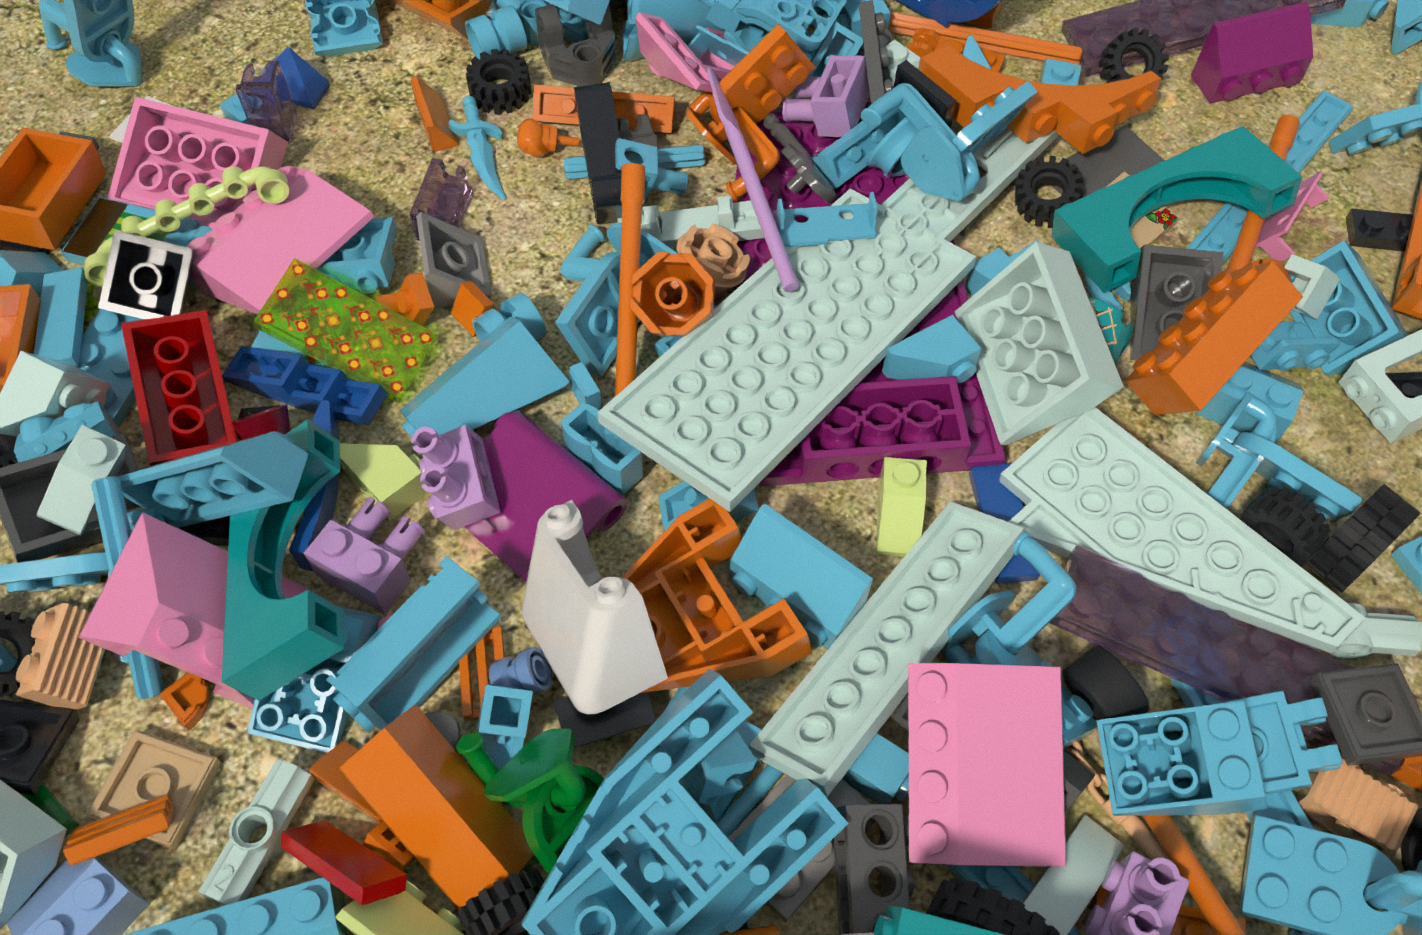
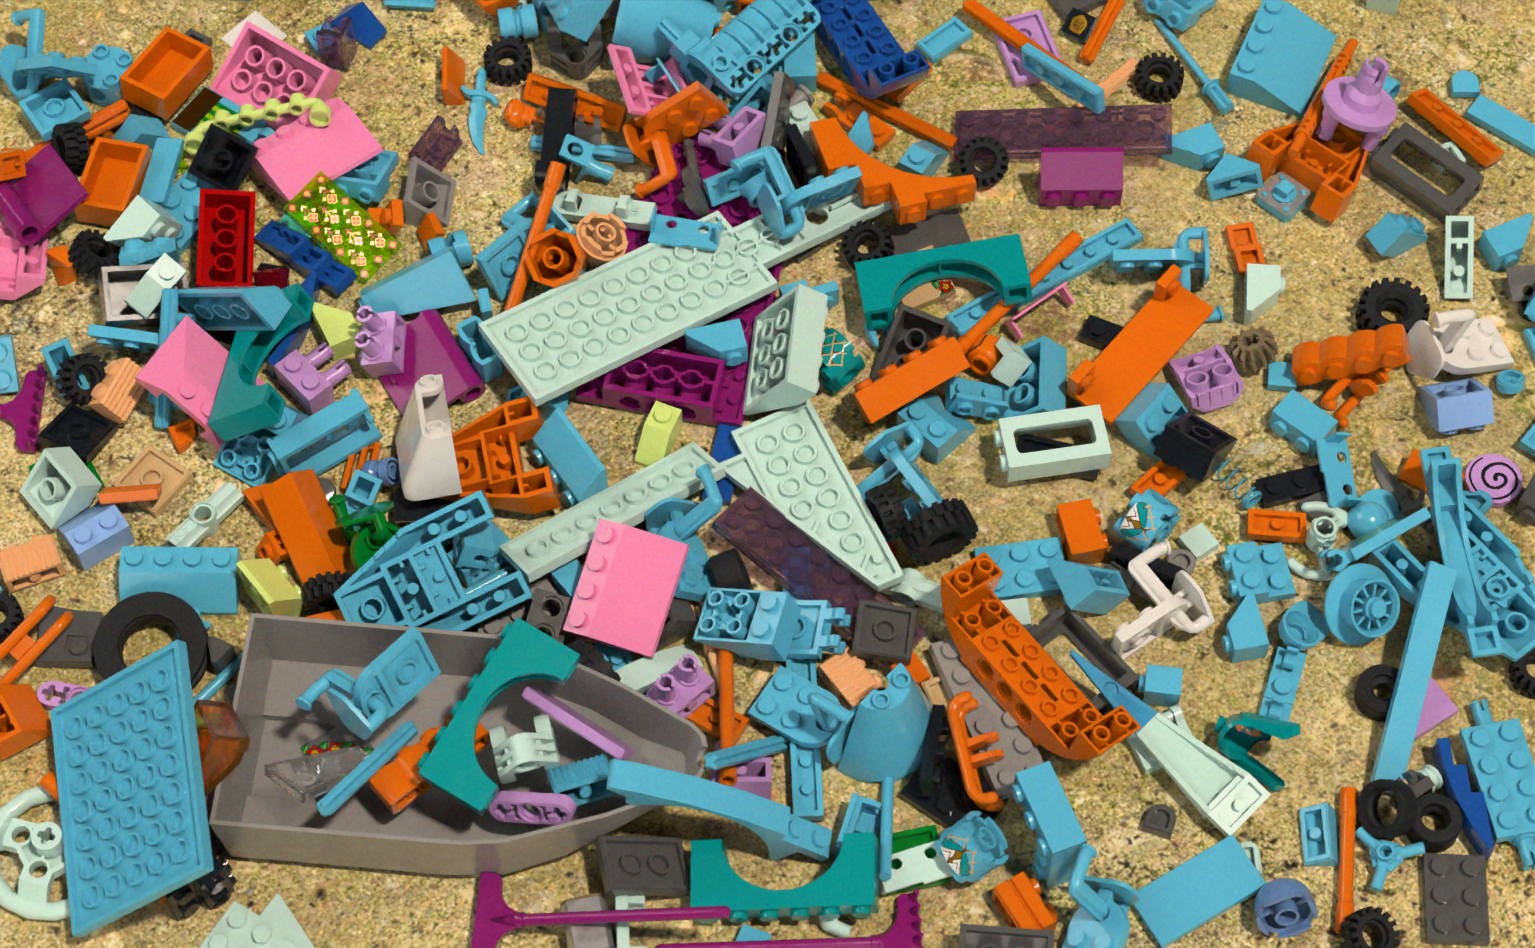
camera: 20 degrees right, 0 degrees up
red tile [281,820,407,906] -> none
lavender piece [707,68,799,292] -> none

